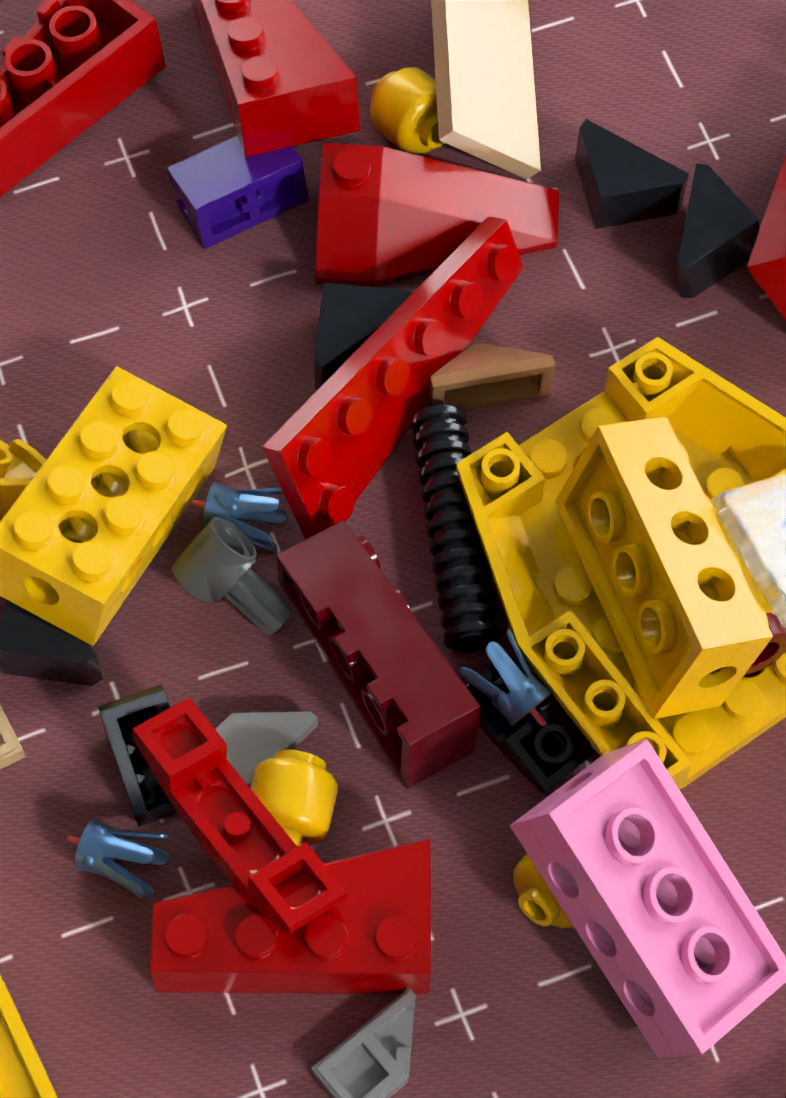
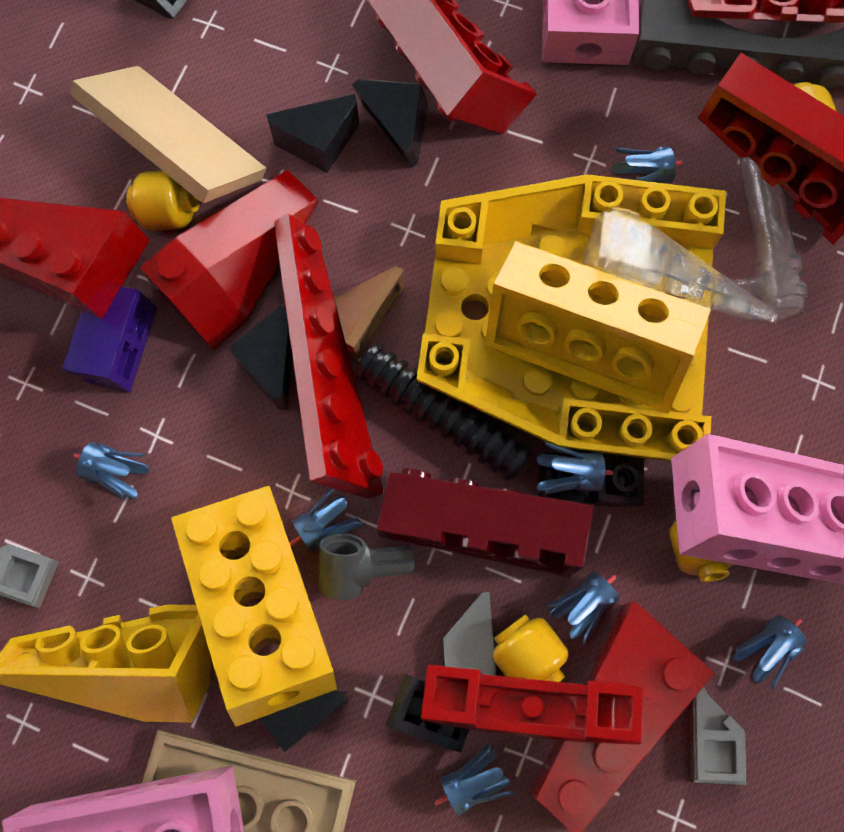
camera: 45 degrees left, 10 degrees up
none -> flat silver piece [73,442,150,500]
none -> flat silver piece [548,571,620,644]
none -> flat silver piece [732,615,807,690]

